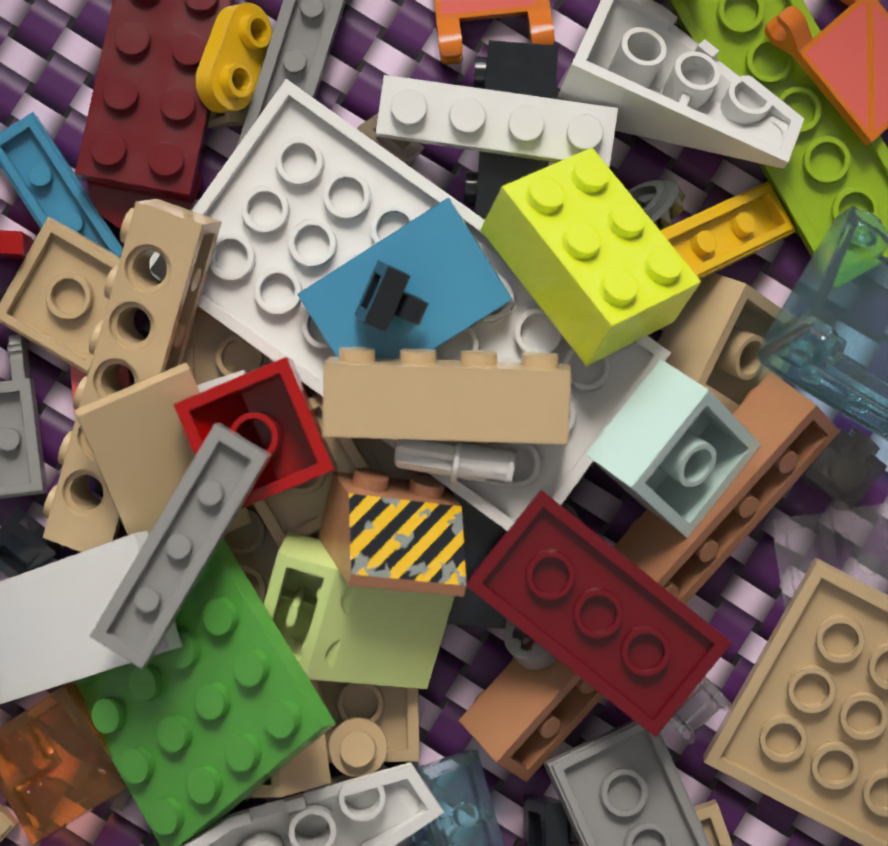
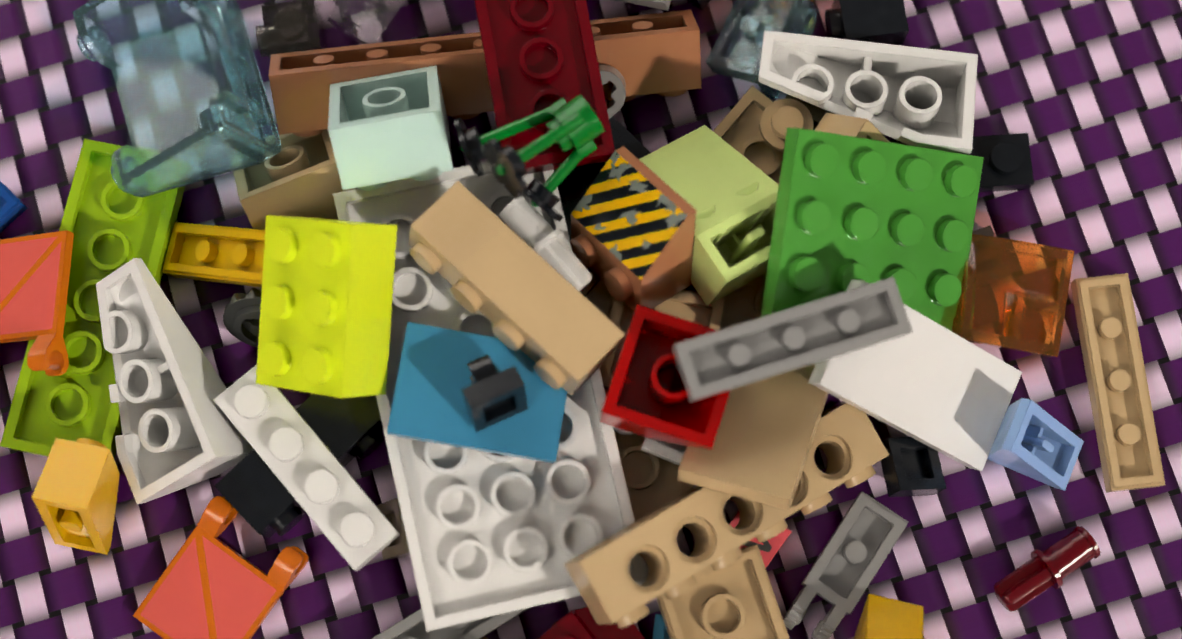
camera: 135 degrees left, 10 degrees down
none -> plant [454,94,605,222]

